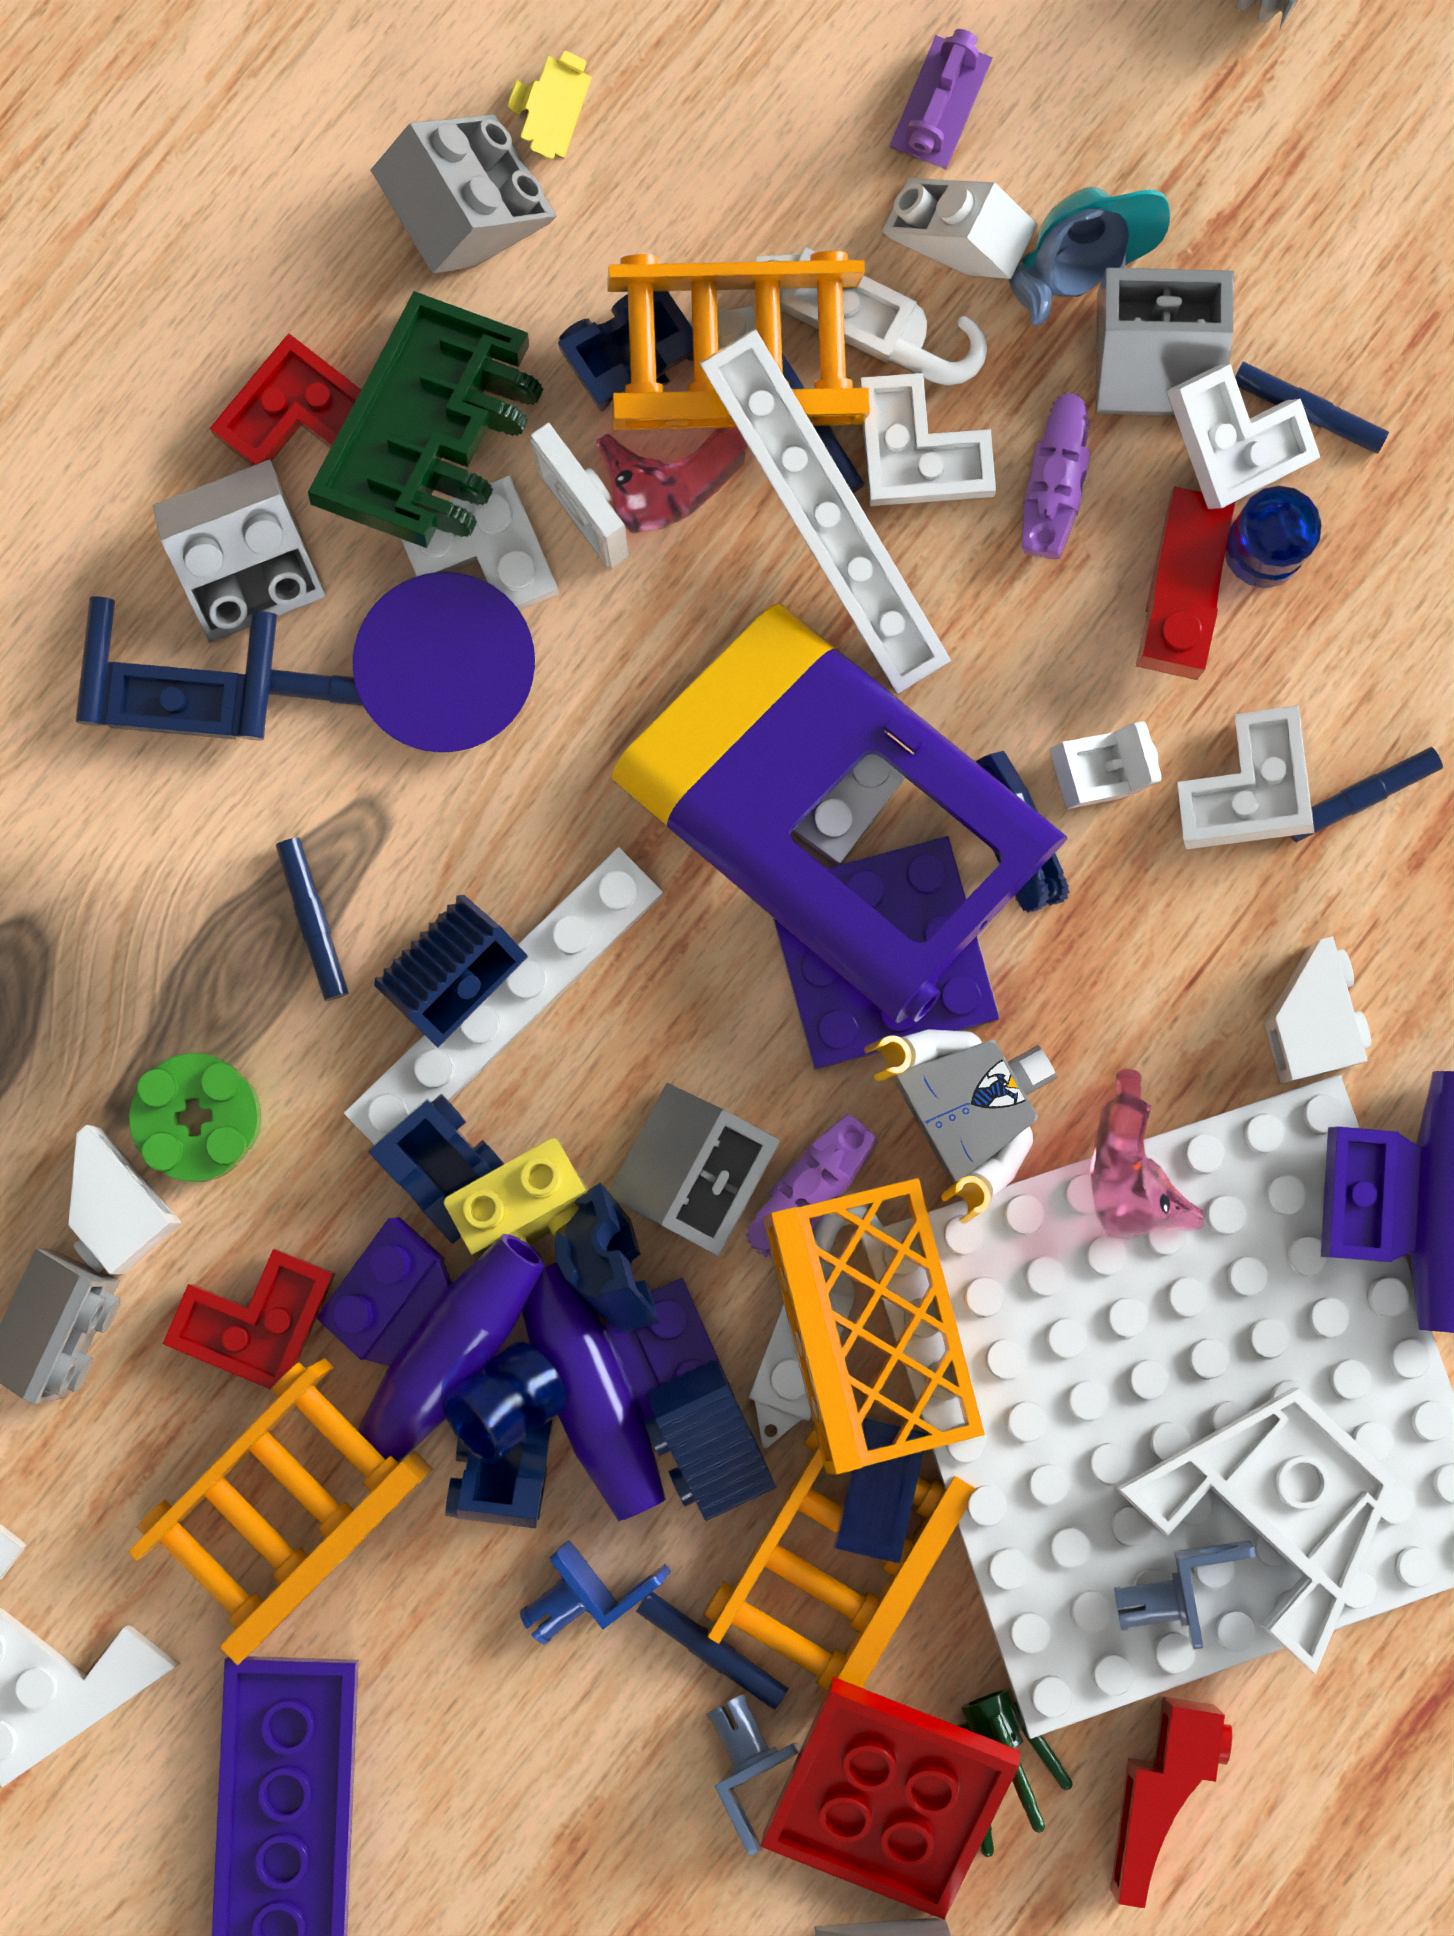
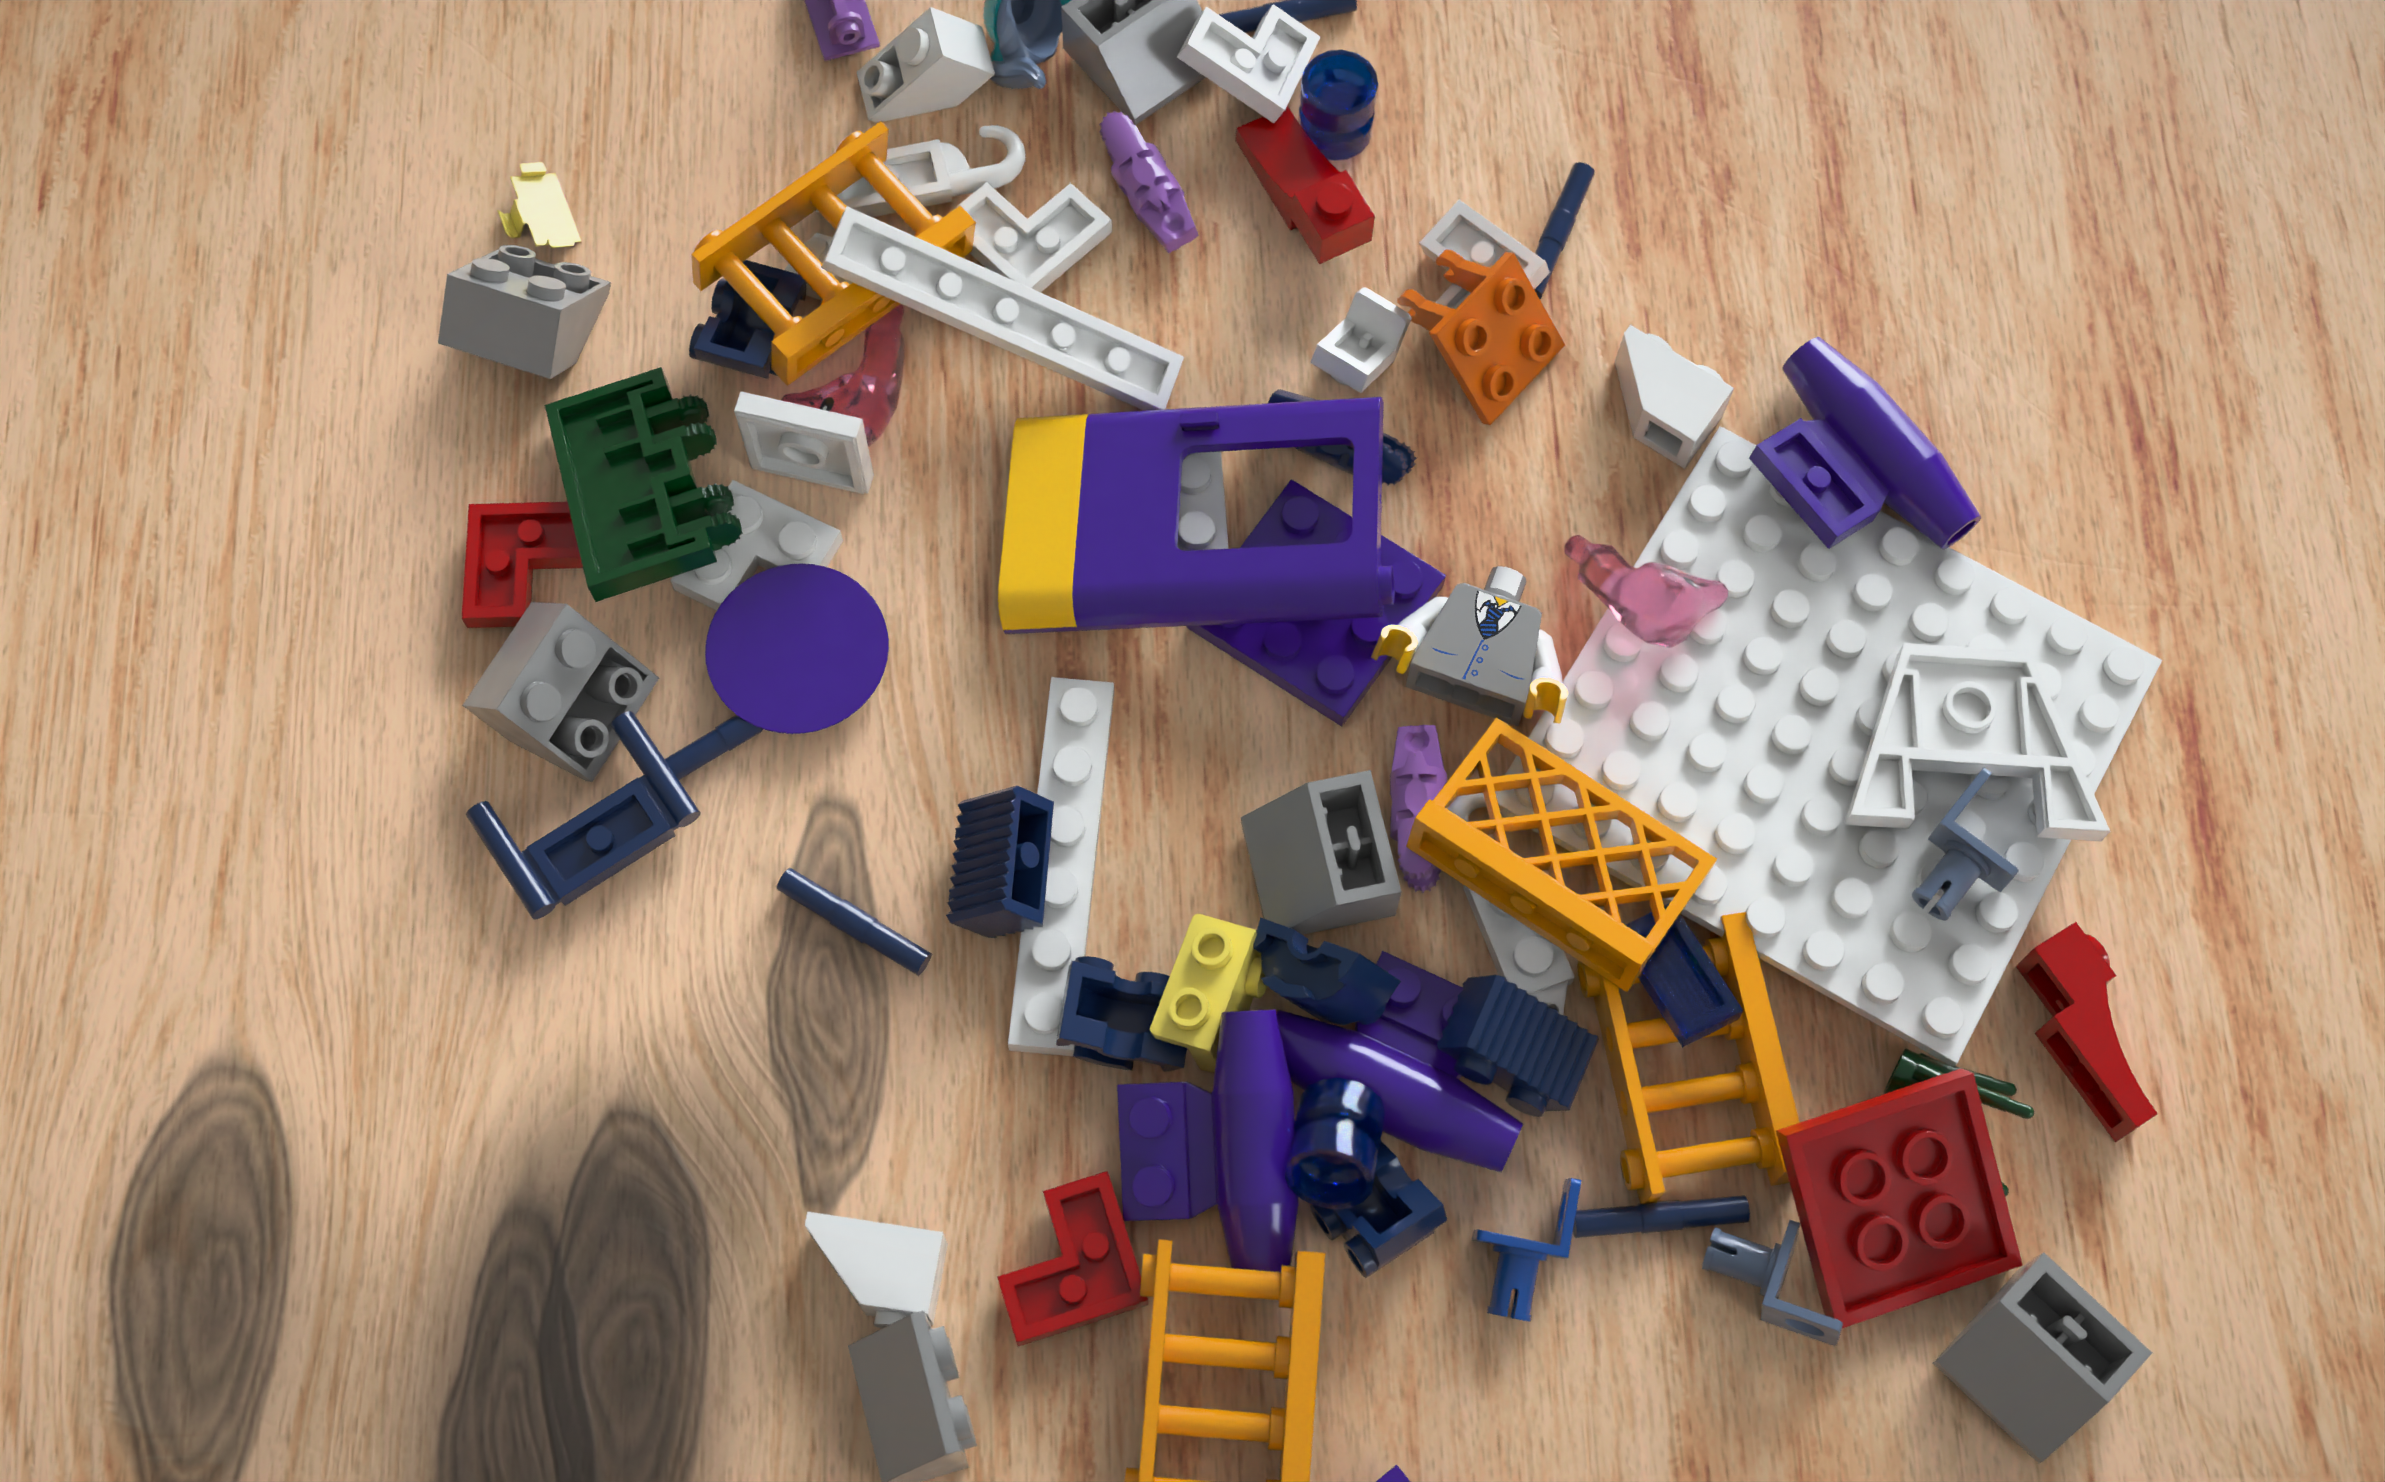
camera: 45 degrees left, 15 degrees down
bright green plate [129,1053,261,1182] -> none
none -> orange plate [1397,249,1565,425]

